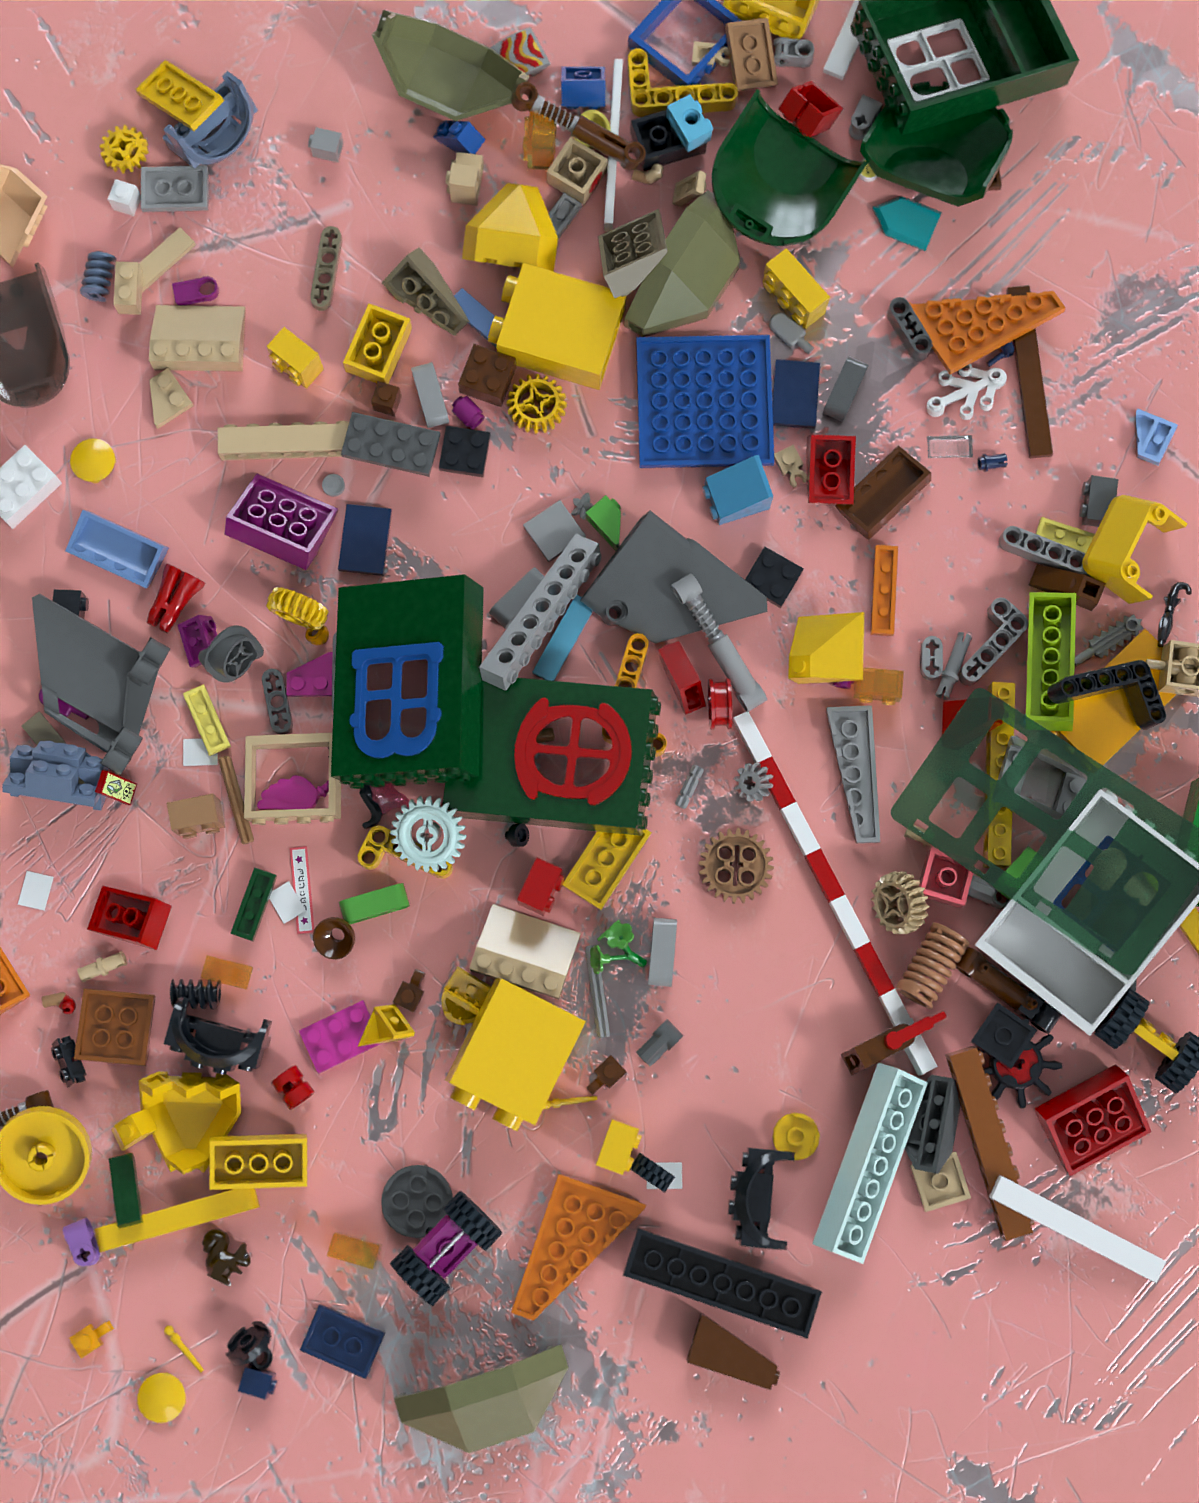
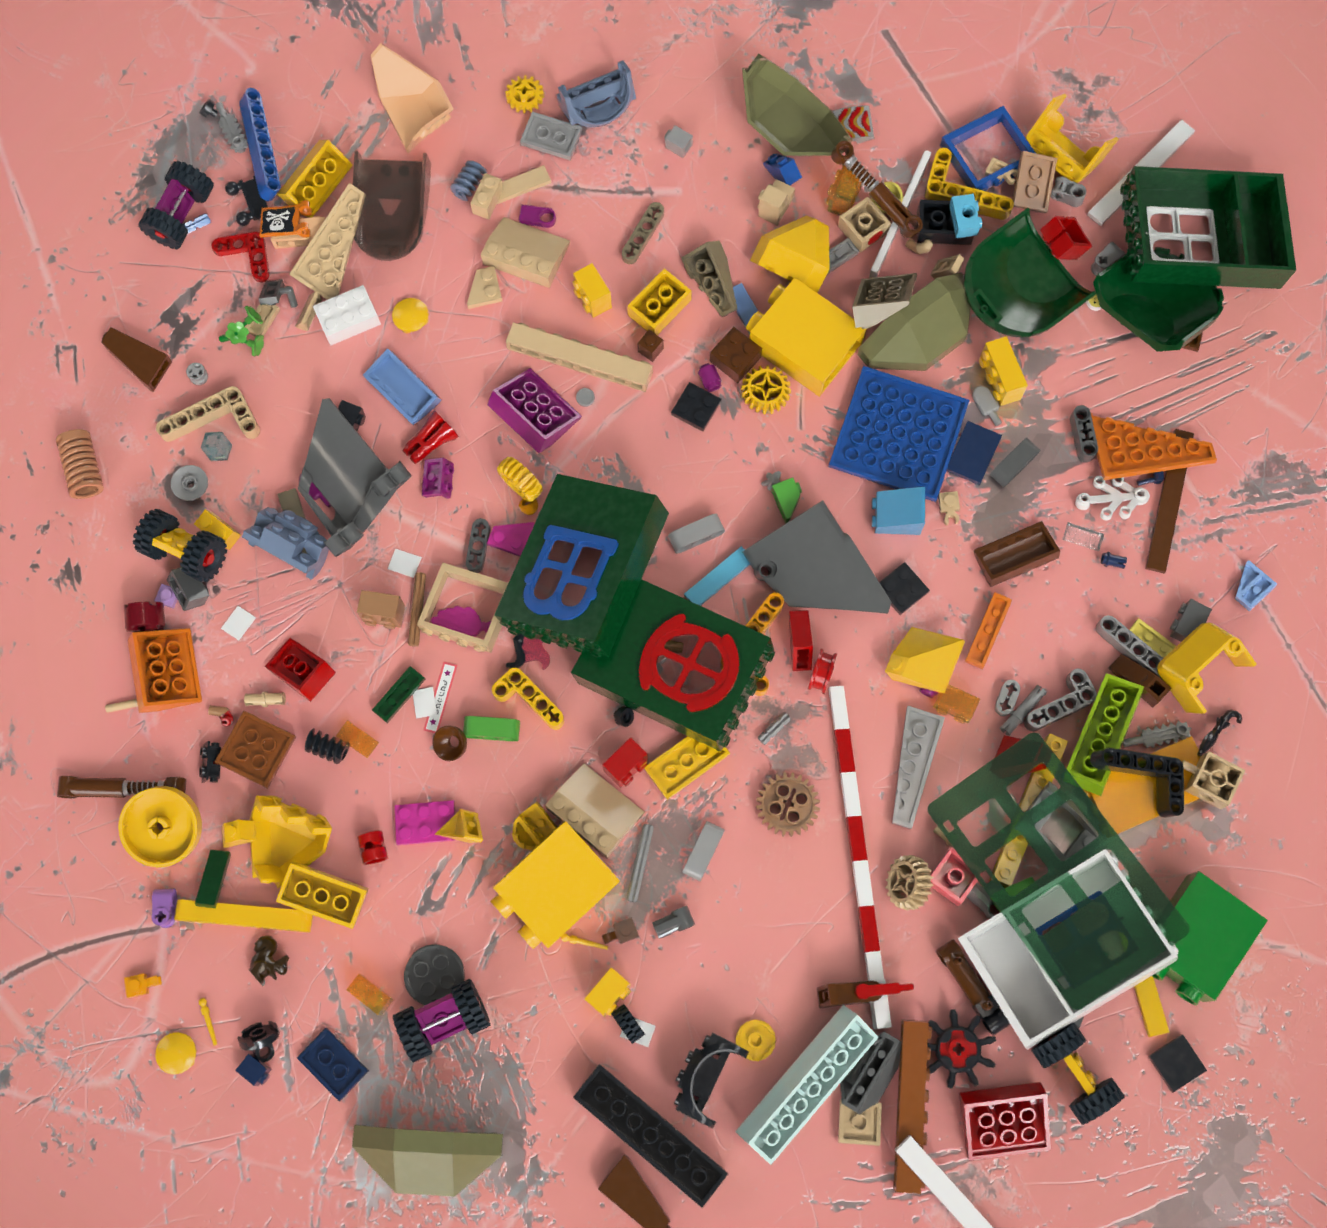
camera: 25 degrees right, 5 degrees down
tile [95,770,137,805] -> none
white brick [108,179,141,216] -> none
yellow plate [135,60,224,131] -> none
black piece [164,996,272,1075] -> none
light yellow tile [183,684,231,756] -> none
dark grey piece [198,625,264,683] -> none
dark blue tile [338,504,392,576] -> none
dark grey plate [341,412,440,477] -> none
light aqua gear [390,796,467,872] -> none
reddish brown plate [393,969,426,1012] -> none
light grey beam [411,362,449,428] -> none
light grey brick [479,534,602,691] -> none
orange wing [511,1174,646,1321] -> none
light grey tile [523,500,586,562] -> none
blue slope [561,67,605,109] -> none
bright green plant [590,919,647,974] -> none
light grey piece [671,573,767,712] -> none
light grey gear [734,763,774,802] -> none
red slope [806,435,856,504] -> none
teal tile [873,196,942,251] -> none
nougat piece [895,922,970,1010] -> none
black plate [971,1002,1037,1069] -> none

